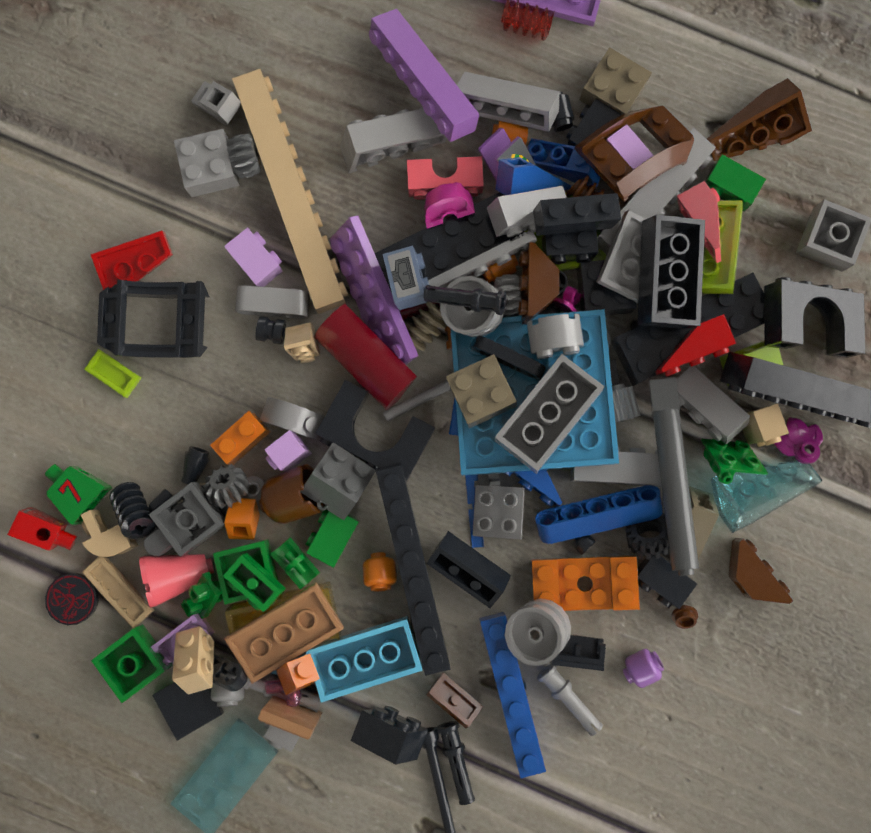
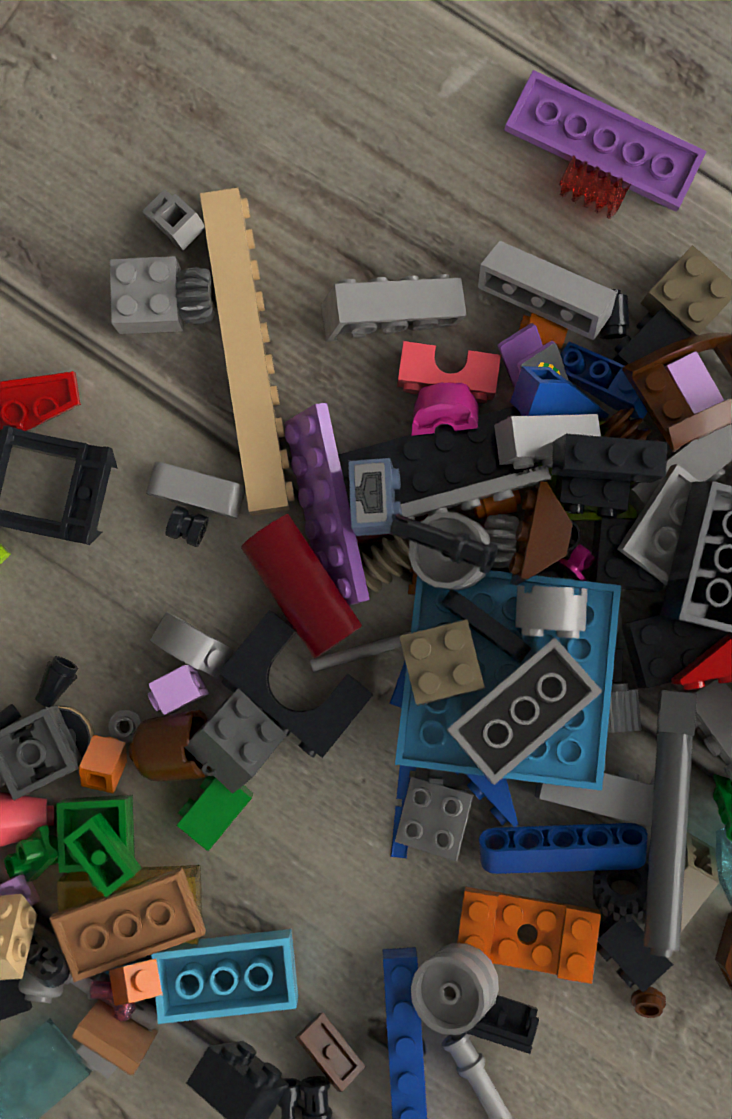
camera: 10 degrees right, 0 degrees up
dark grey gear [203,464,250,509] -> none
orange brick [210,411,271,465] -> none
lavender brick [224,227,283,287] -> none
green hips [270,537,320,590] -> none
tan slope [284,322,320,363] -> none
orange head [362,552,397,592] -> none
medium lavender brick [369,9,479,142] -> none
black brick [376,462,451,676] -> none
black brick [426,531,511,608] -> none
black hinge [574,535,596,555] -> none
medium lavender head [623,649,664,688] -> none

